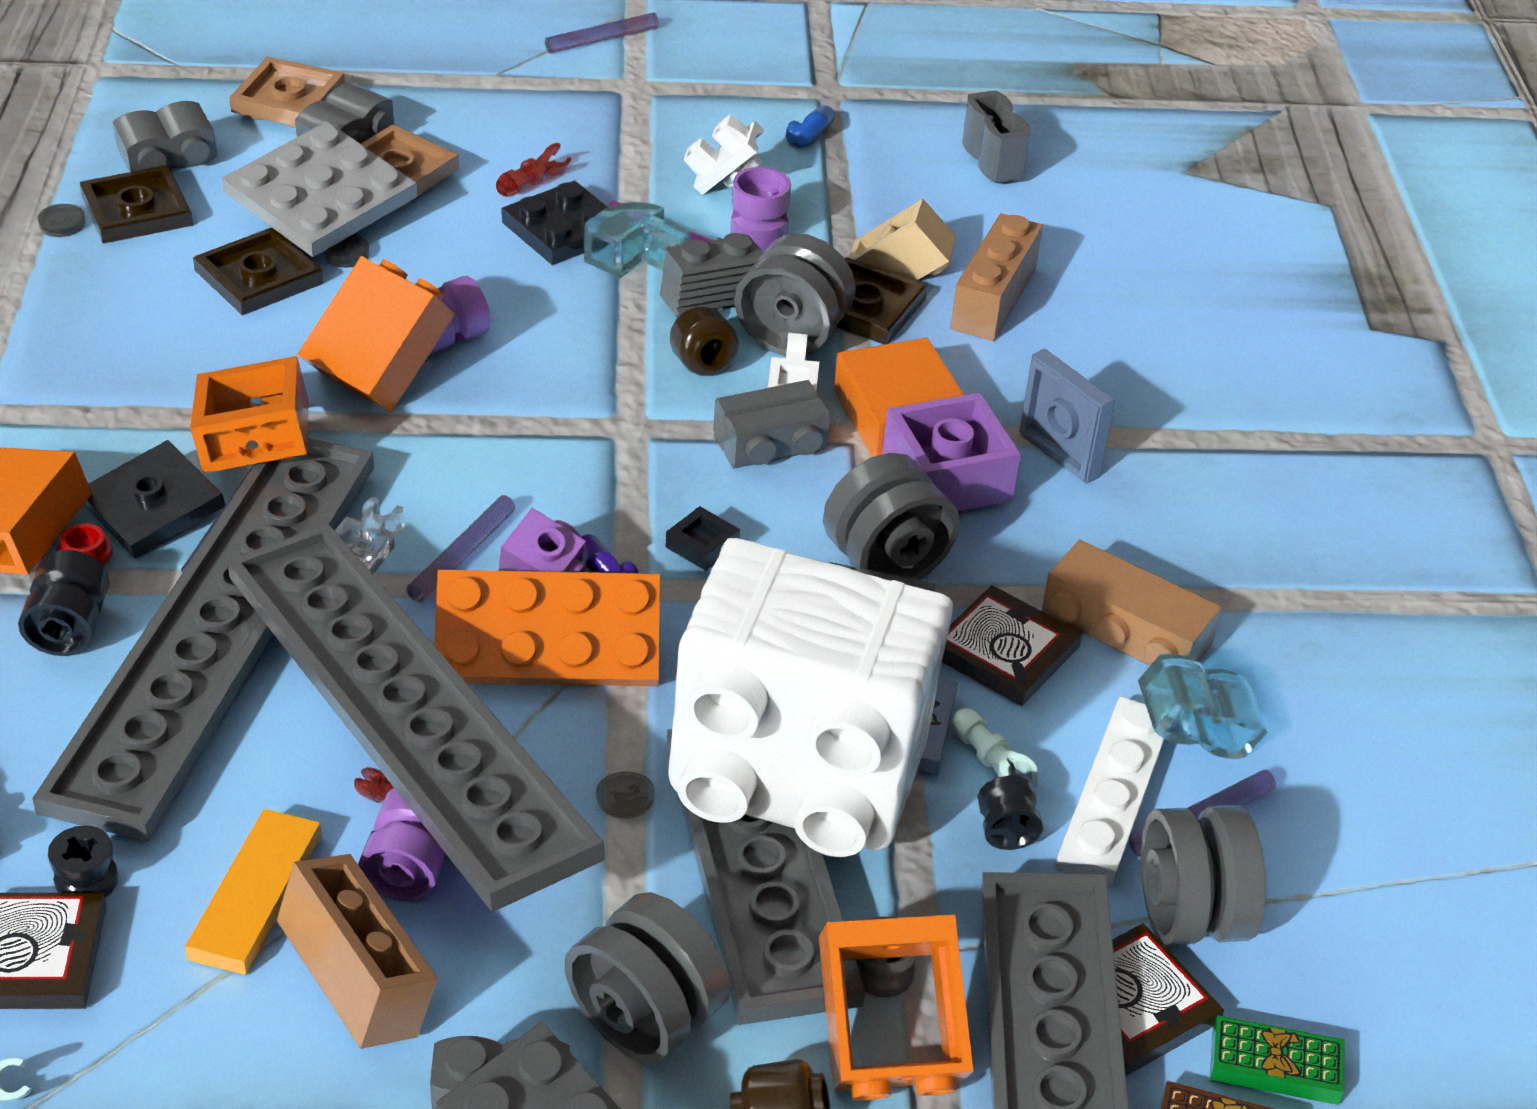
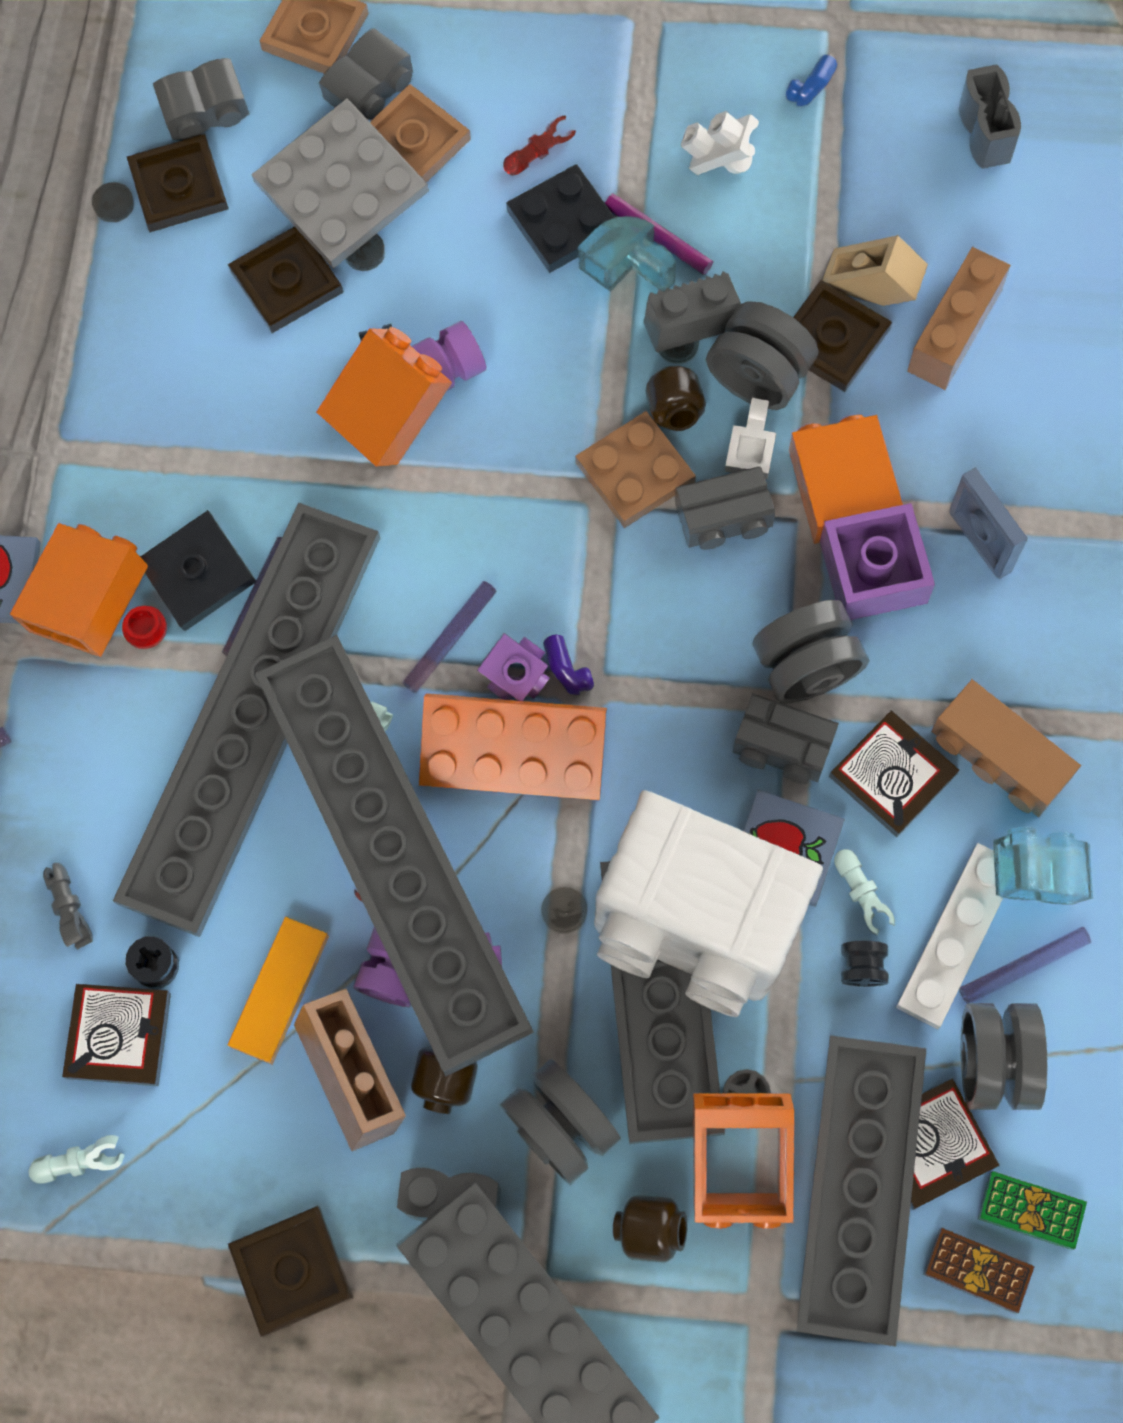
camera: 15 degrees right, 30 degrees up
black wheel [18,550,110,656] -> none
orange window [190,356,309,474] -> none
clear plate [335,497,404,574] -> none
black plate [665,506,740,571] -> none
medium lavender wheel [730,167,791,252] -> none
none -> dark brown head [411,1046,478,1114]
none -> medium nougat plate [575,411,696,528]

